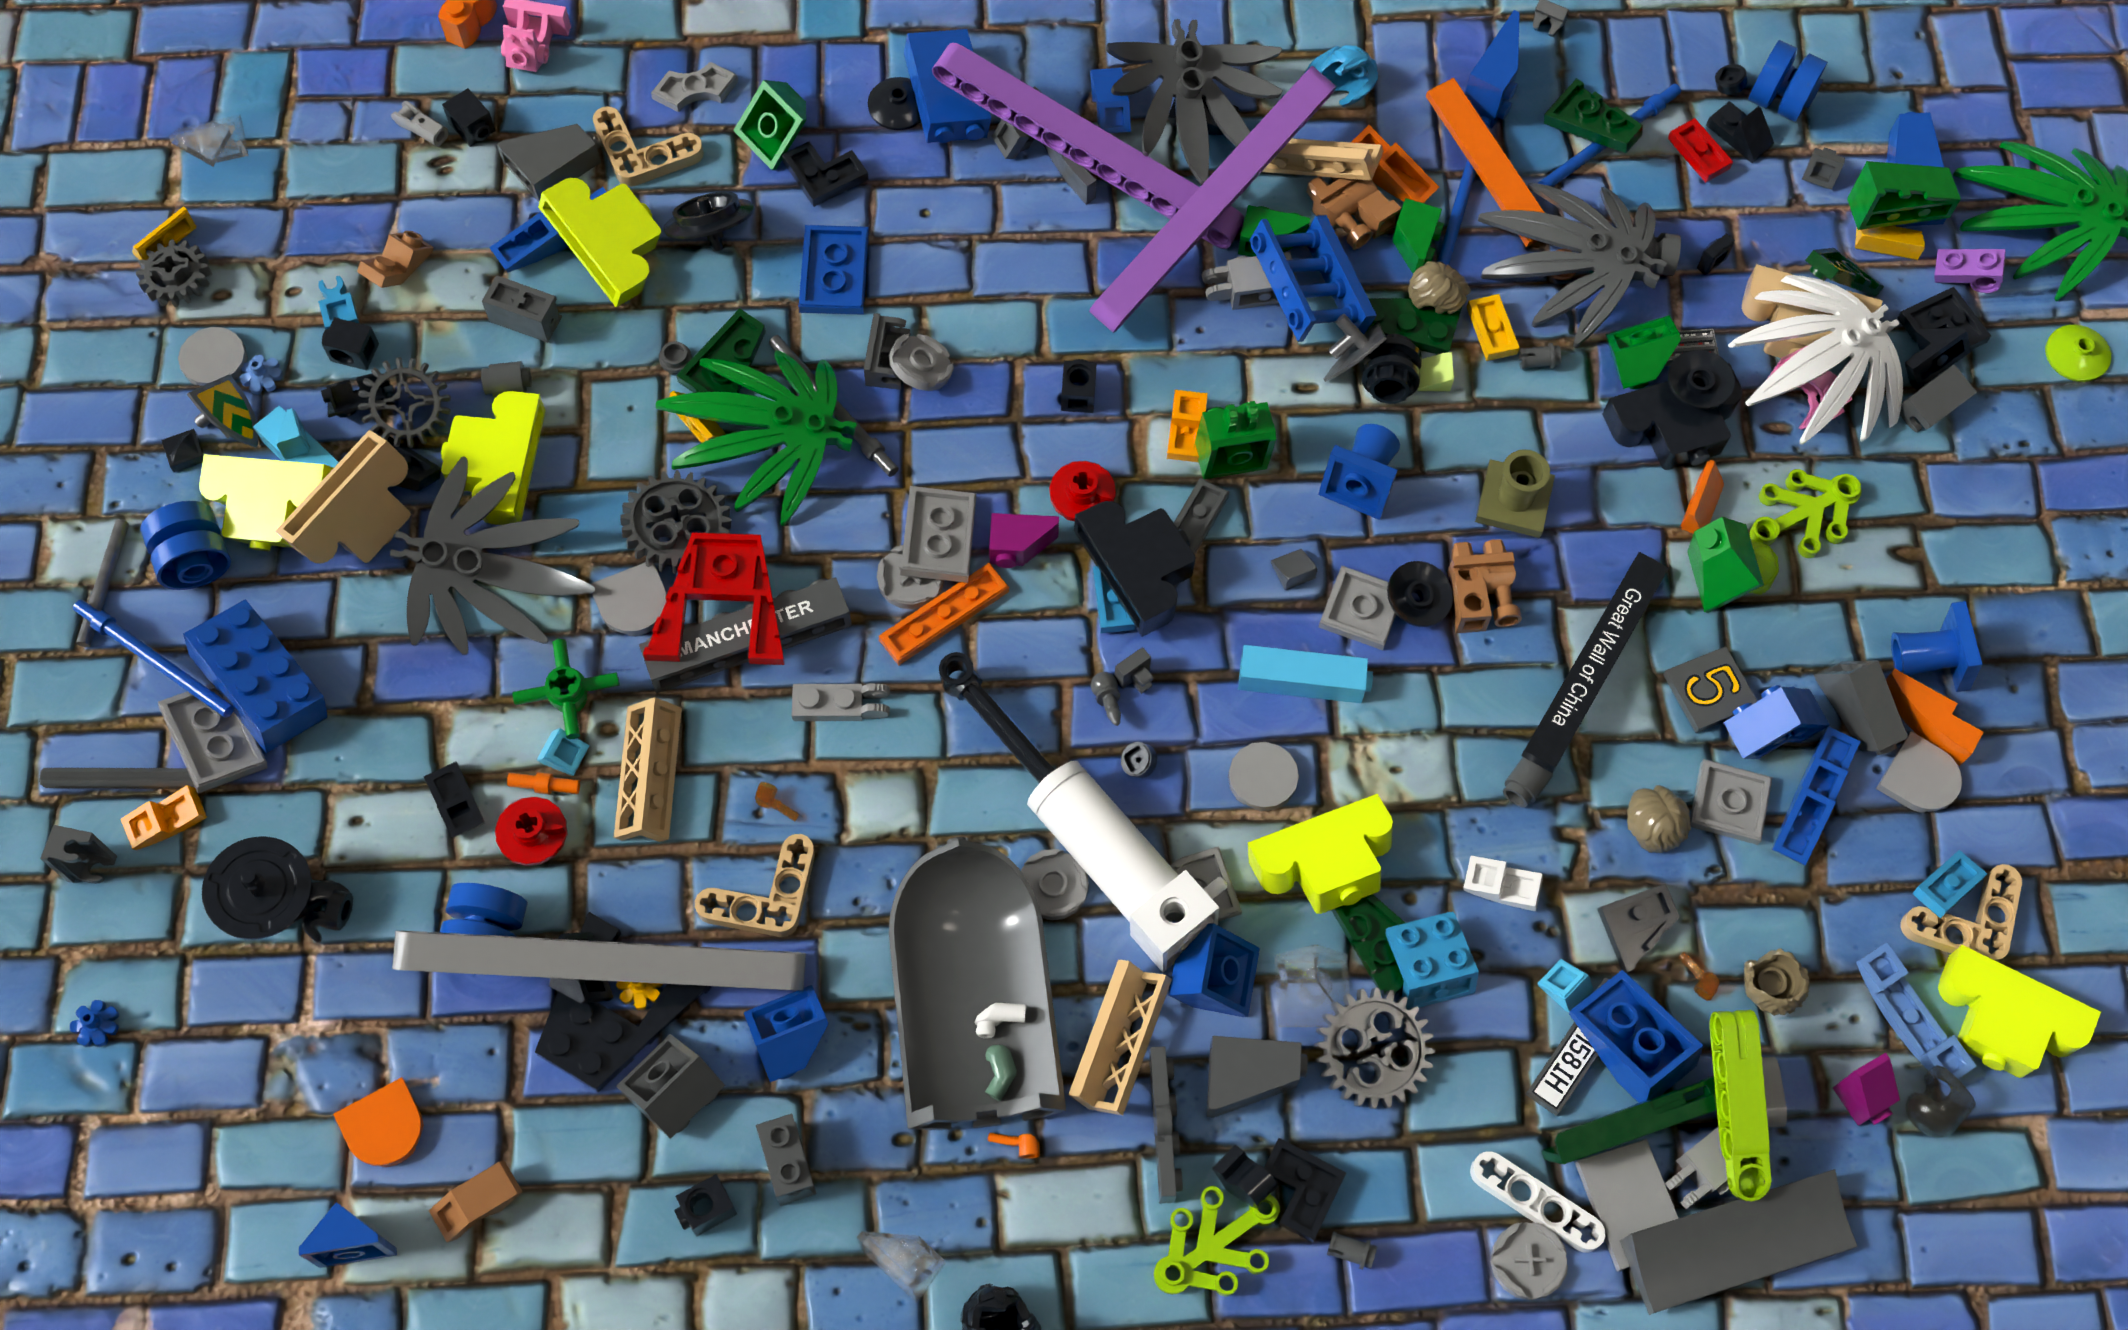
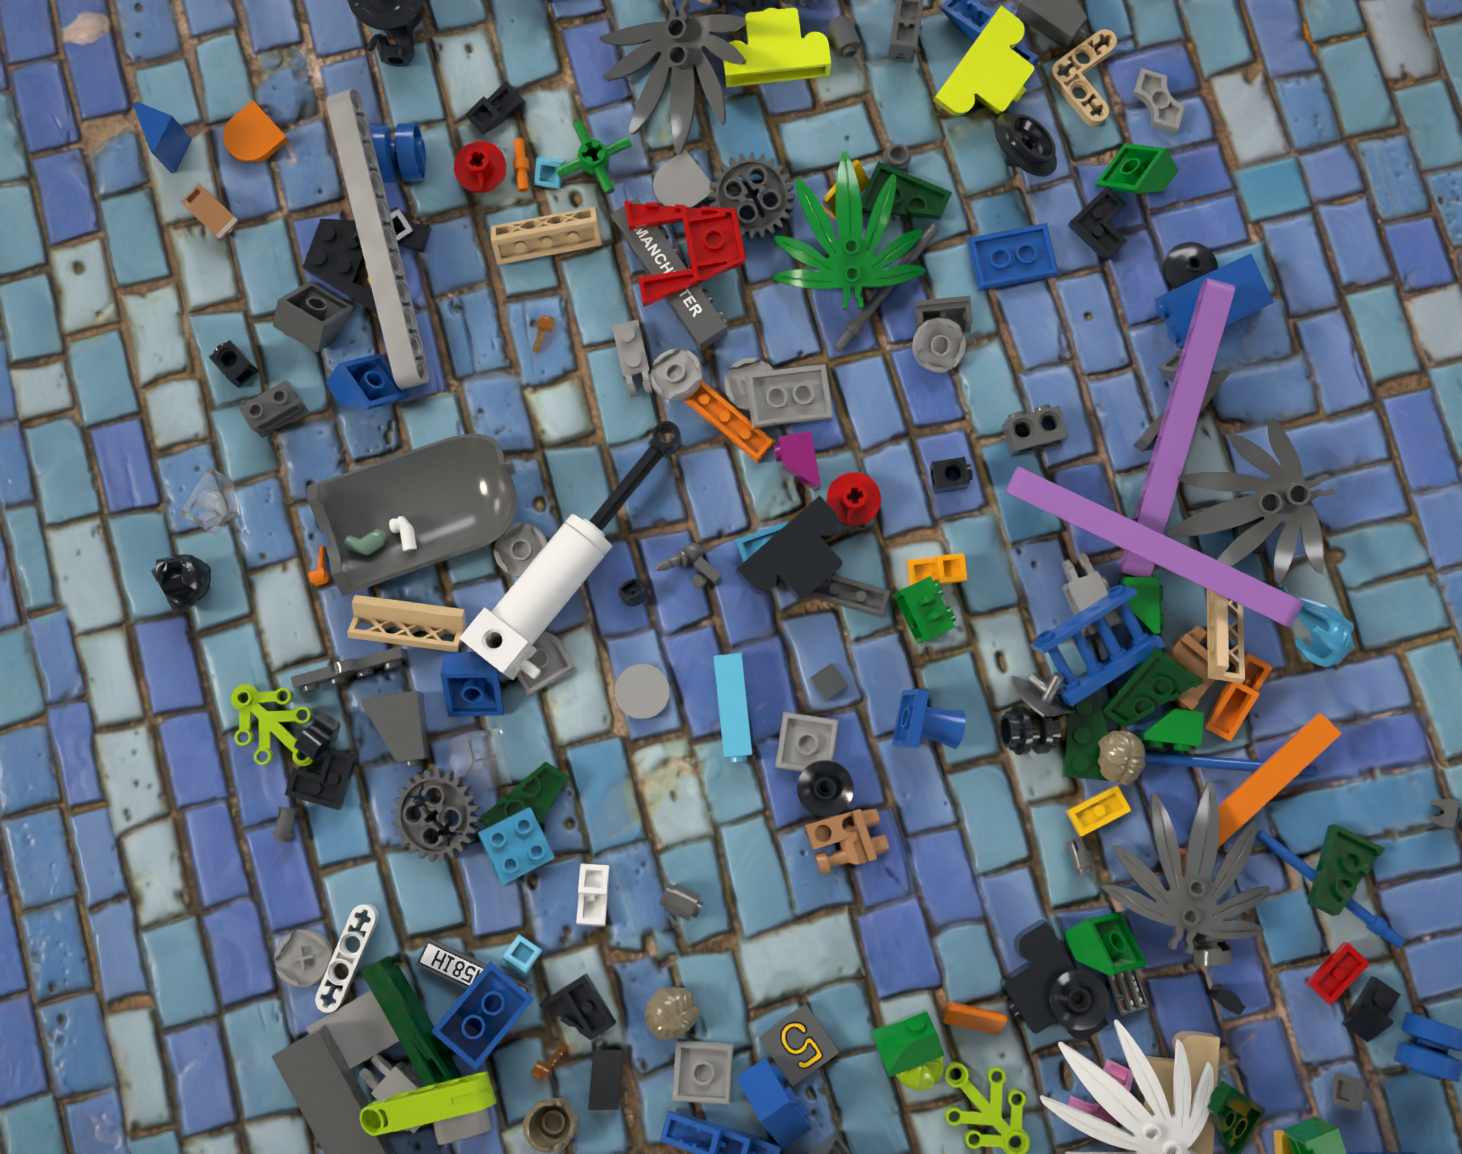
camera: 85 degrees right, 15 degrees up
tan beam [695,834,815,937] -> none
blue slope [1090,67,1131,133] -> none
neon yellow brick [1247,794,1393,914] -> none
yellowish green slope [1418,352,1454,391] -> none
blue slope [1465,10,1520,129] -> none
olive plant [1475,449,1555,538] -> none
black tile [1521,552,1669,773] -> none
black tile [1715,64,1748,94] -> none
none -> black slope [588,1047,624,1110]
none -> light grey tile [649,348,704,401]
none -> dark grey brick [1002,404,1069,457]
none -> dark green wing [1102,646,1203,728]

